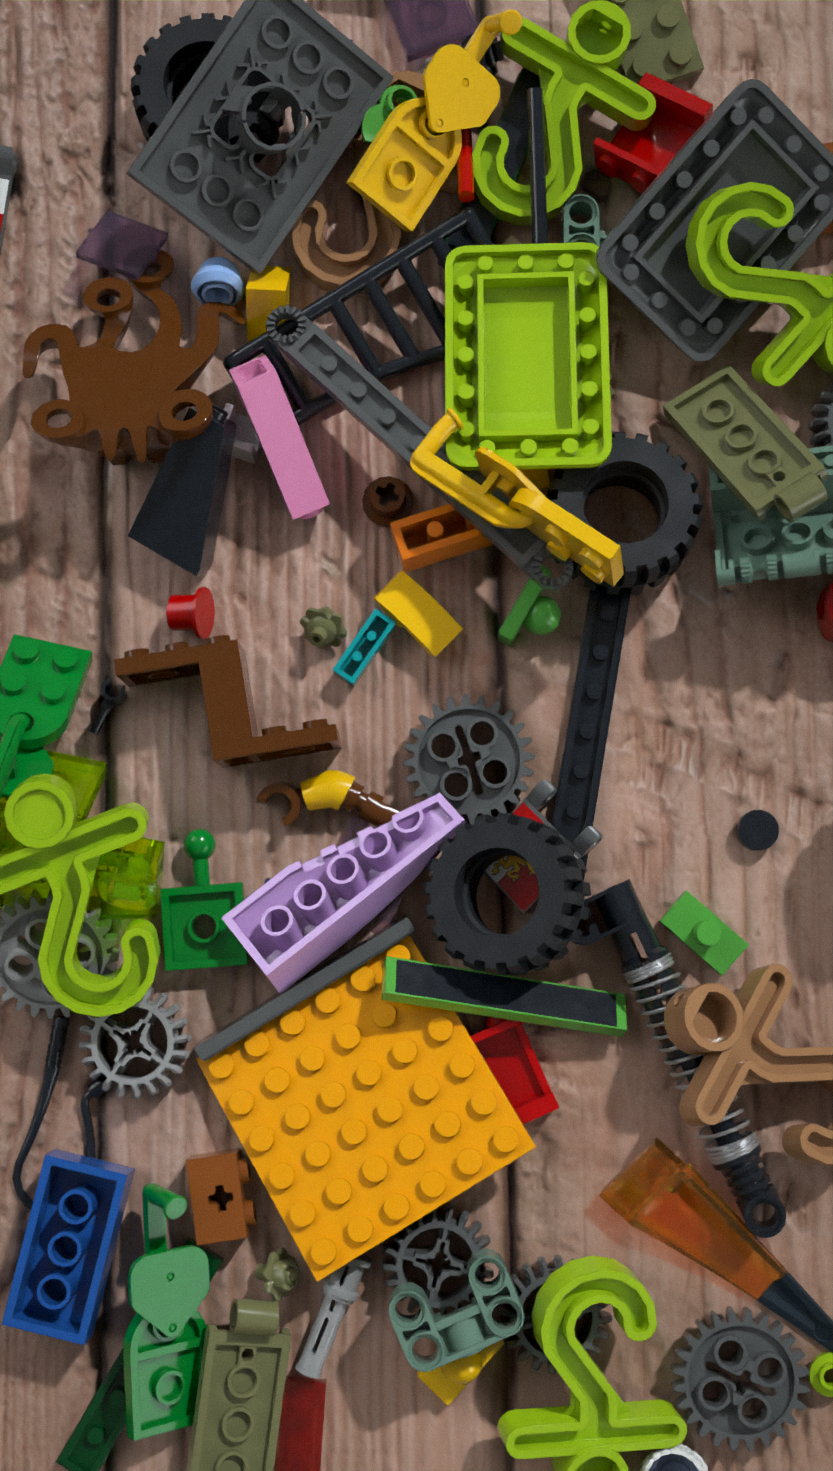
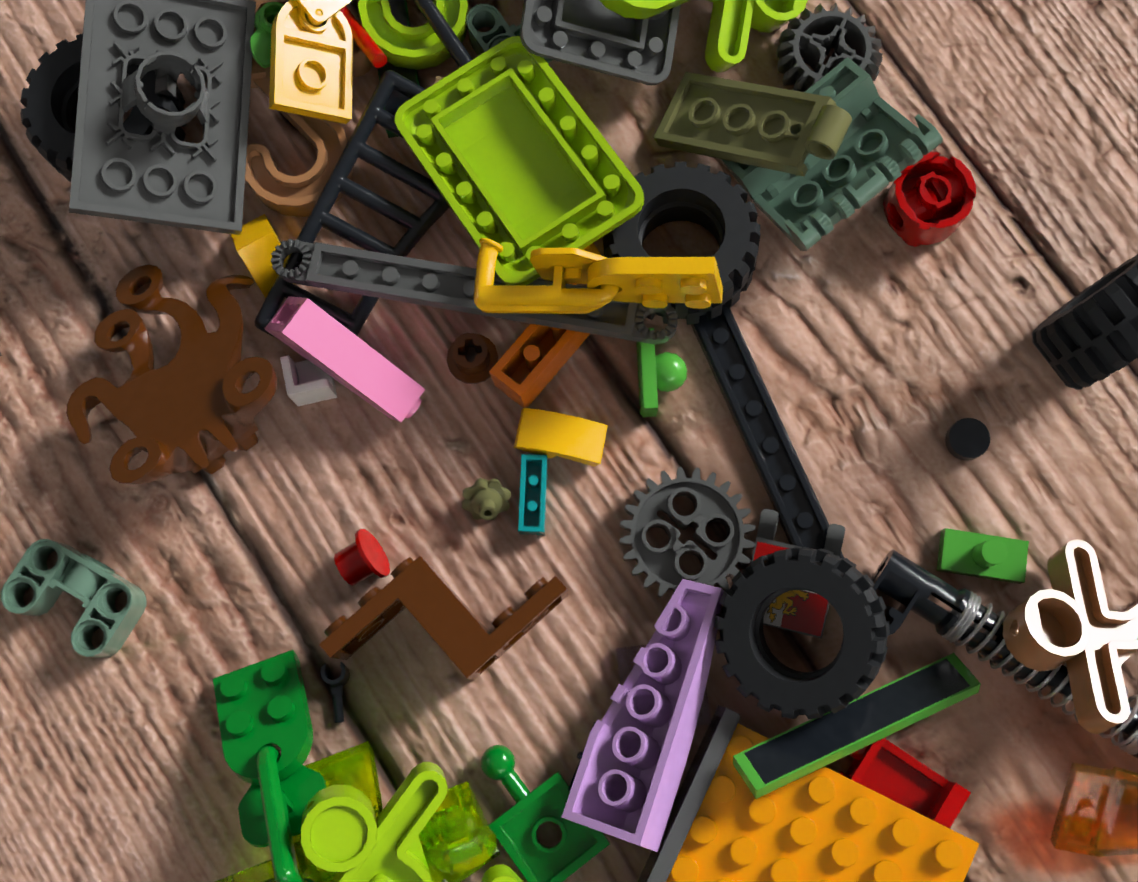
camera: 30 degrees left, 5 degrees down
clear purple piece [75,210,168,281] -> none
black slope [128,404,237,576] -> none
light blue cone [191,257,245,306] -> none
piece [256,770,400,827] -> none

